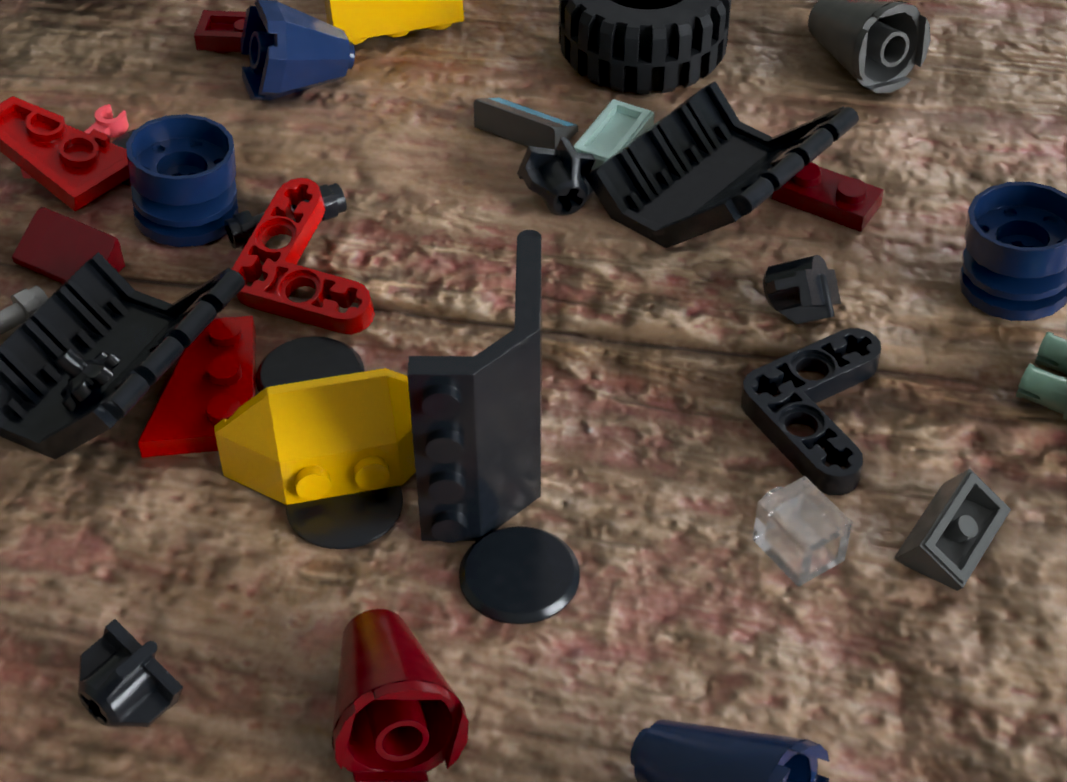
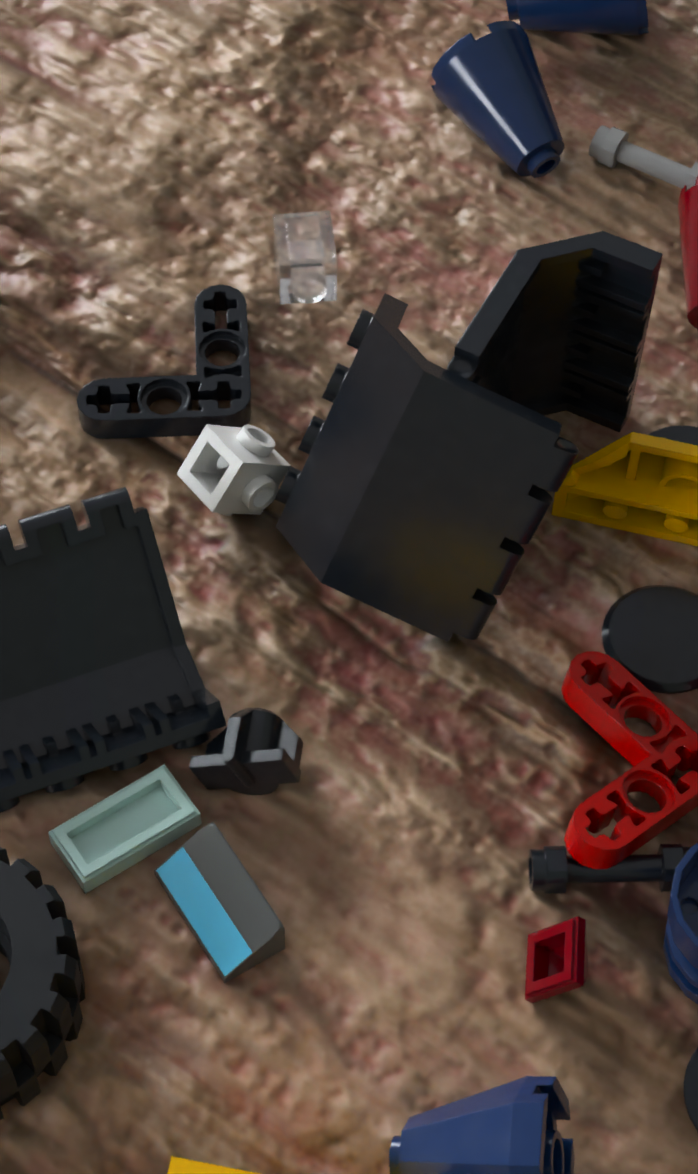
camera: 155 degrees left, 10 degrees up
black piece [763,255,841,324] -> none
dark grey slope [895,469,1011,591] -> none
none -> white brick [176,424,291,516]
none -> black hinge [275,293,579,642]
none -> dark red slope [525,916,589,1003]

